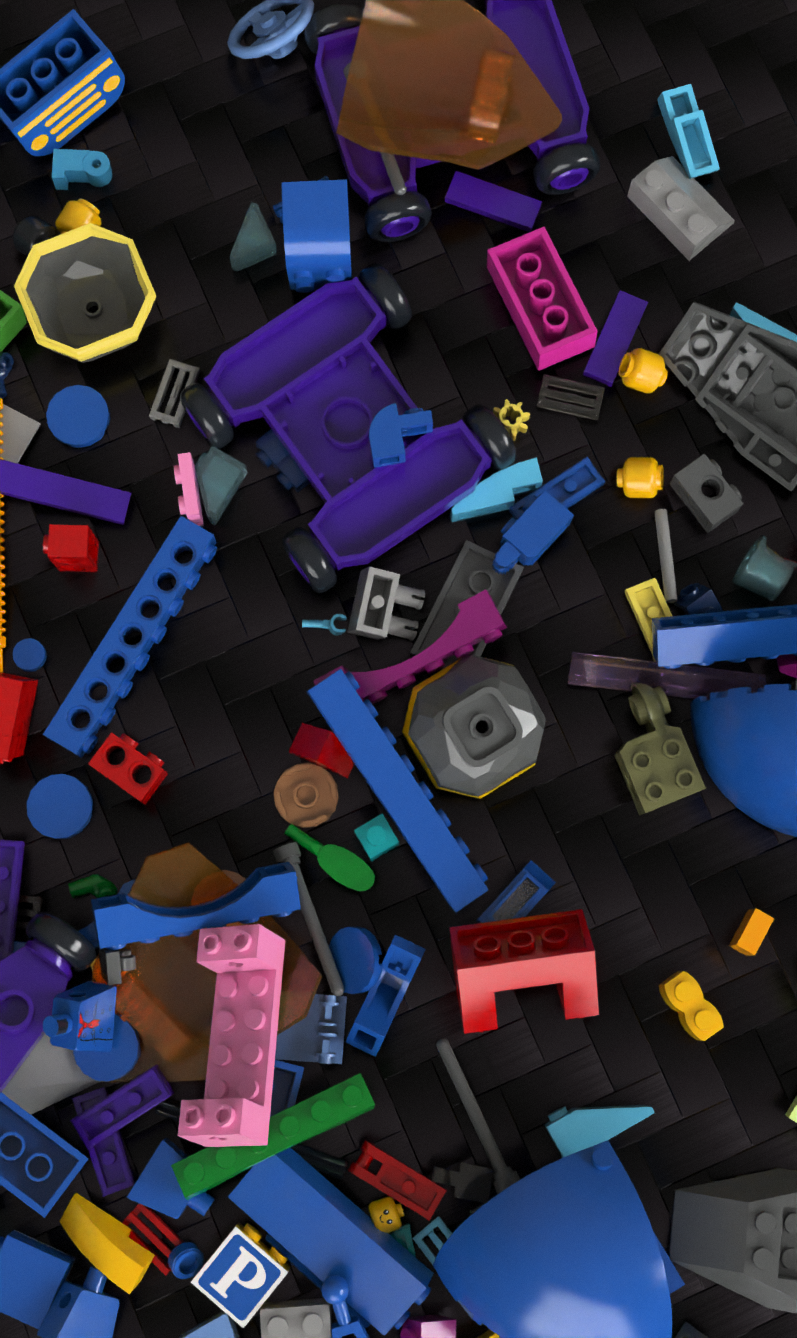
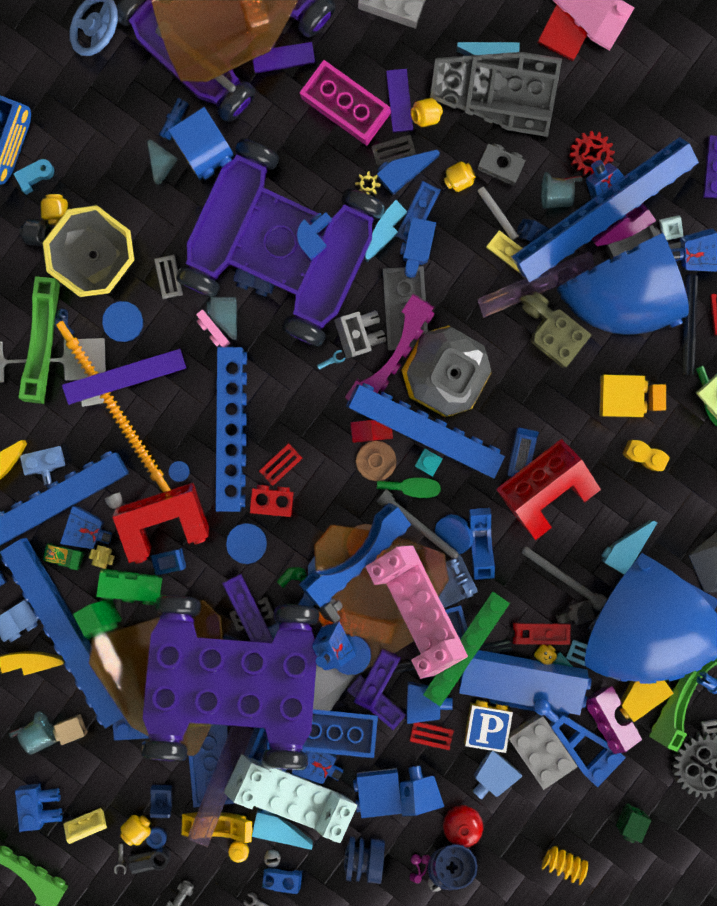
camera: 30 degrees left, 10 degrees up
red brick [43,524,99,572] -> none
yellow slope [59,1193,155,1295] -> none
blue tile [168,1242,204,1279] -> none
none -> red tile [259,444,303,486]
none -> blue slope [377,150,440,196]
none -> yellow piece [599,375,648,417]

